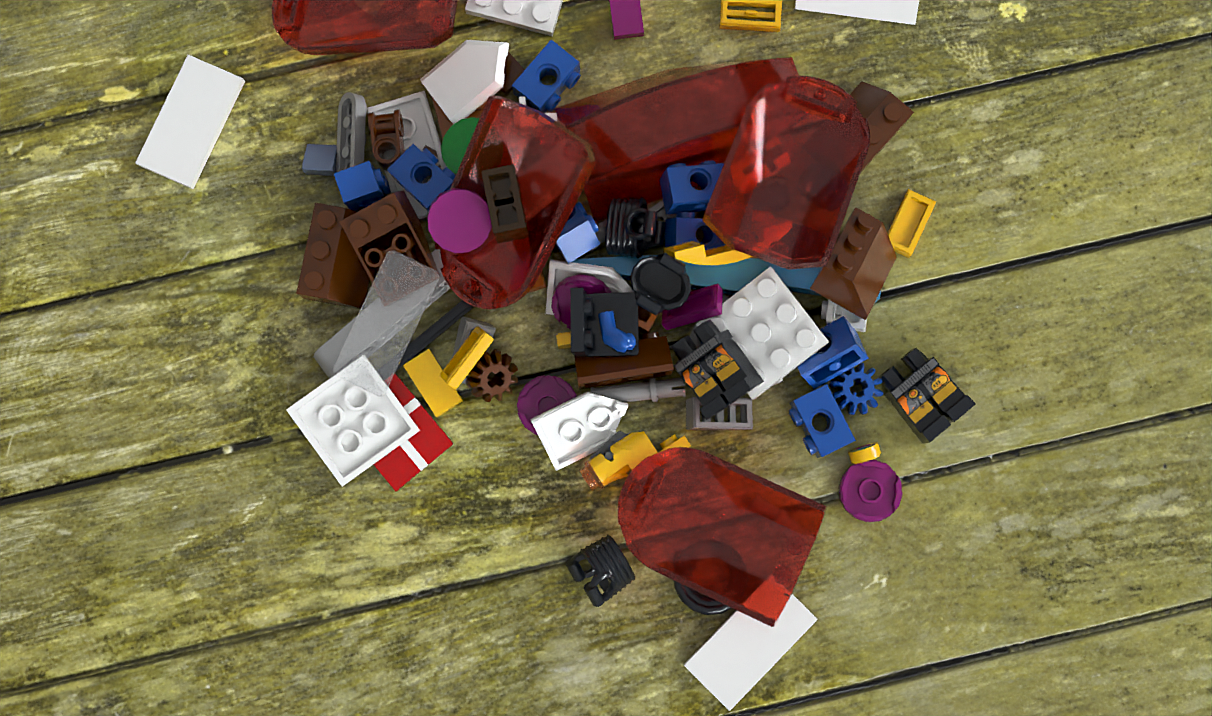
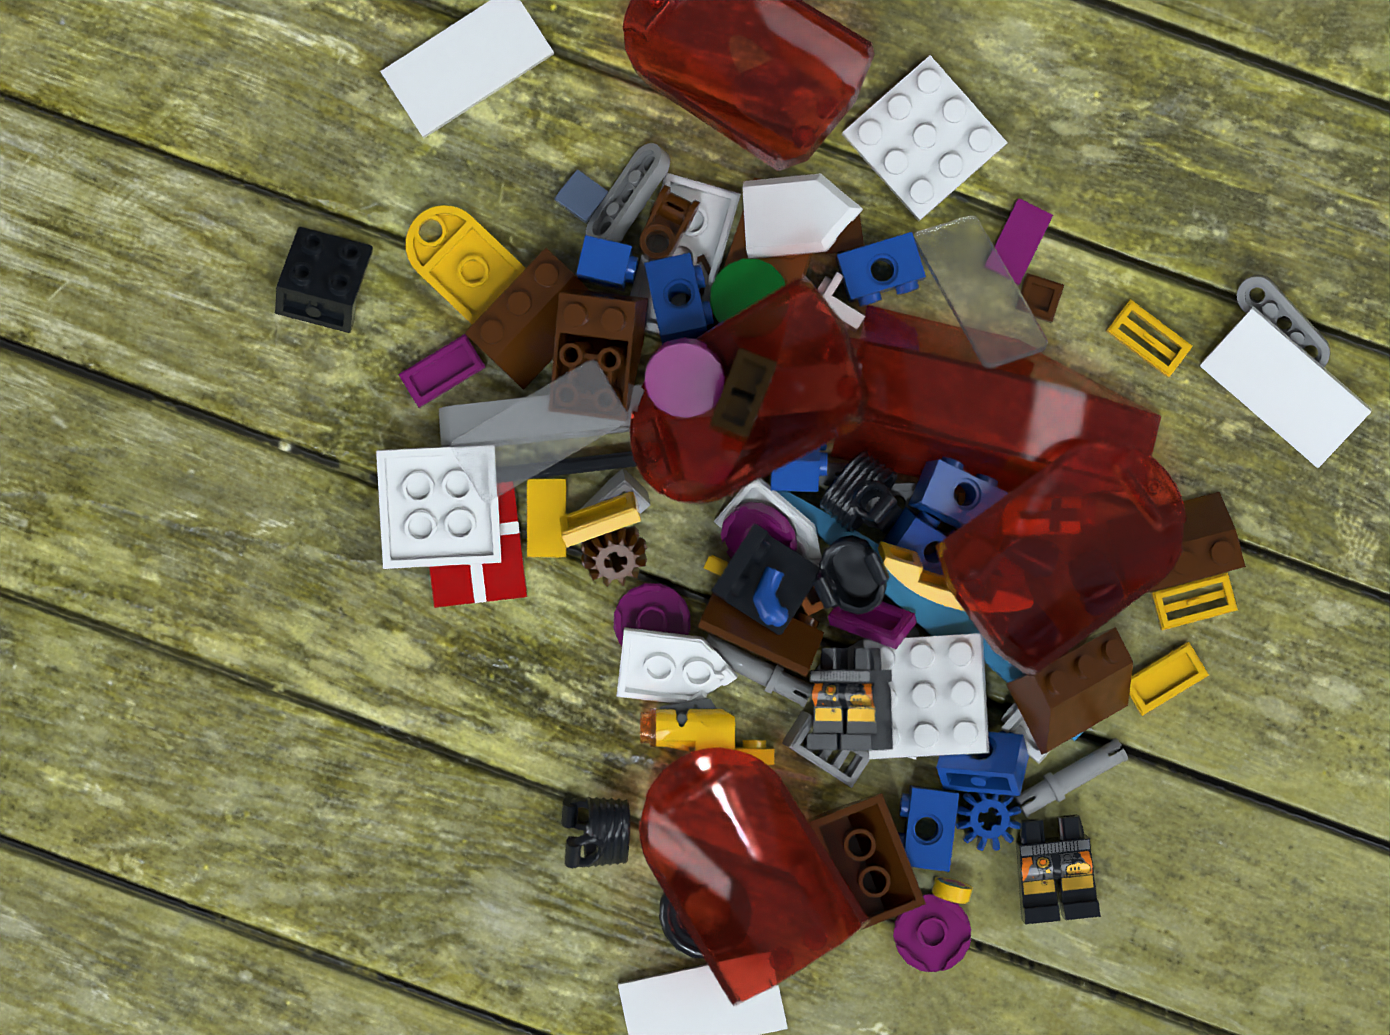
camera: 25 degrees right, 5 degrees up
none -> black bracket [275,227,373,333]
none -> magenta tile [398,334,486,408]
none -> yellow tile [405,205,526,324]
none -> reddish brown slope [807,793,926,933]
none -> clear piece [914,215,1048,368]
none -> reddish brown tile [1014,273,1064,323]
none -> light grey pin [1014,738,1128,818]
none -> yellow tile [1151,572,1238,630]

